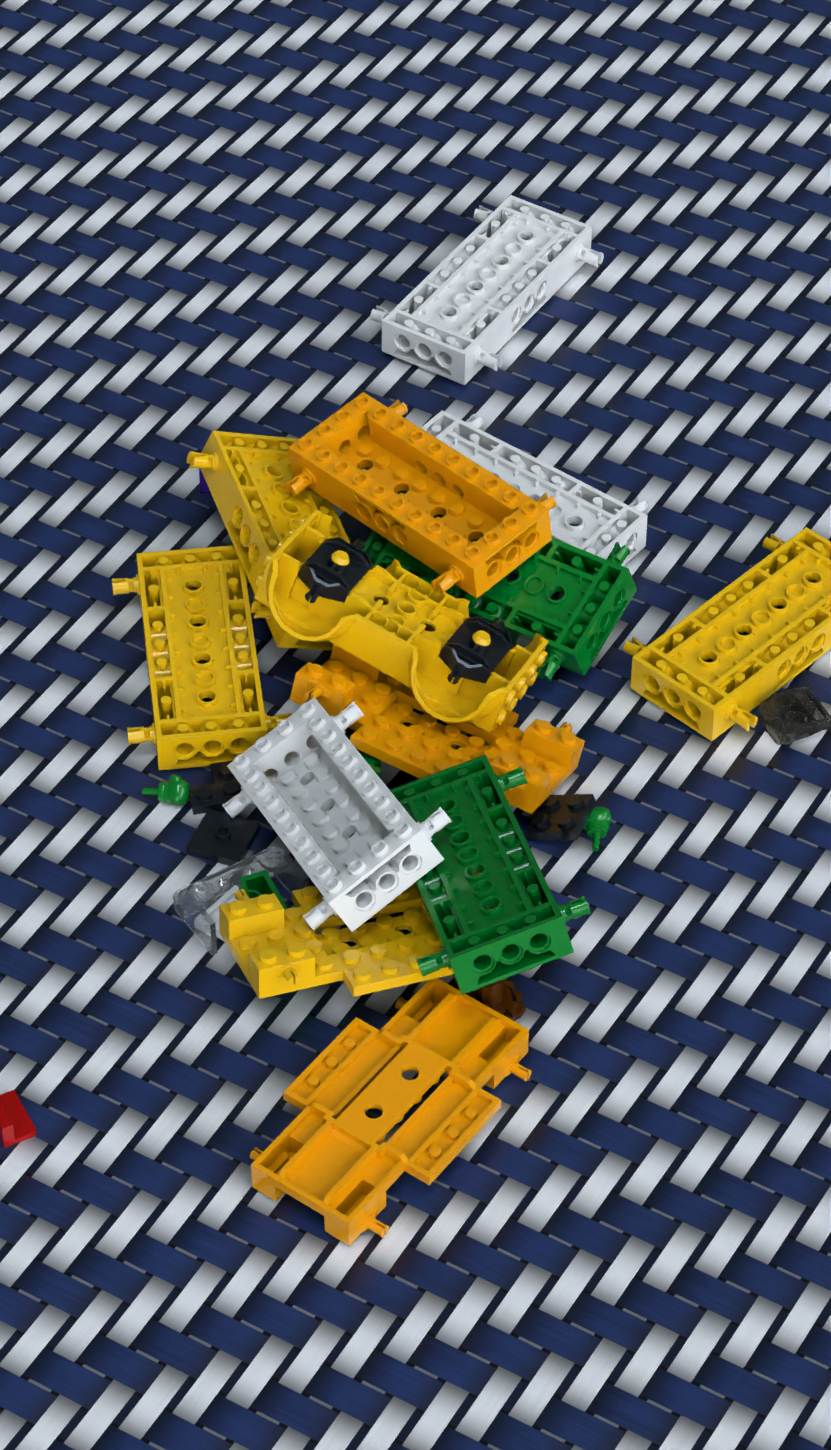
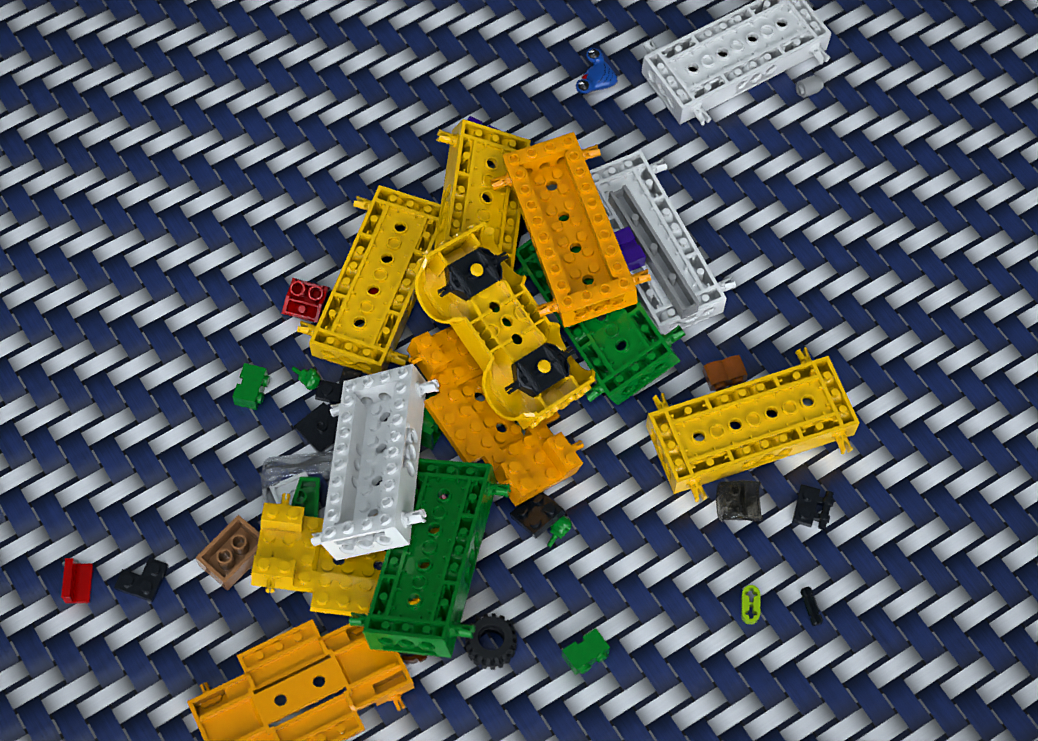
camera: 25 degrees right, 20 degrees up
none -> black plate [114,557,169,603]
none -> medium nougat brick [196,515,260,591]
none -> green brick [232,363,270,410]
none -> red slope [281,278,330,323]
none -> black tyre [465,613,517,670]
none -> green brick [561,628,610,676]
none -> blue head [576,48,618,94]
none -> light grey tile [608,185,699,319]
none -> dark orange brick [703,355,748,391]
none -> light grey brick [796,75,824,98]

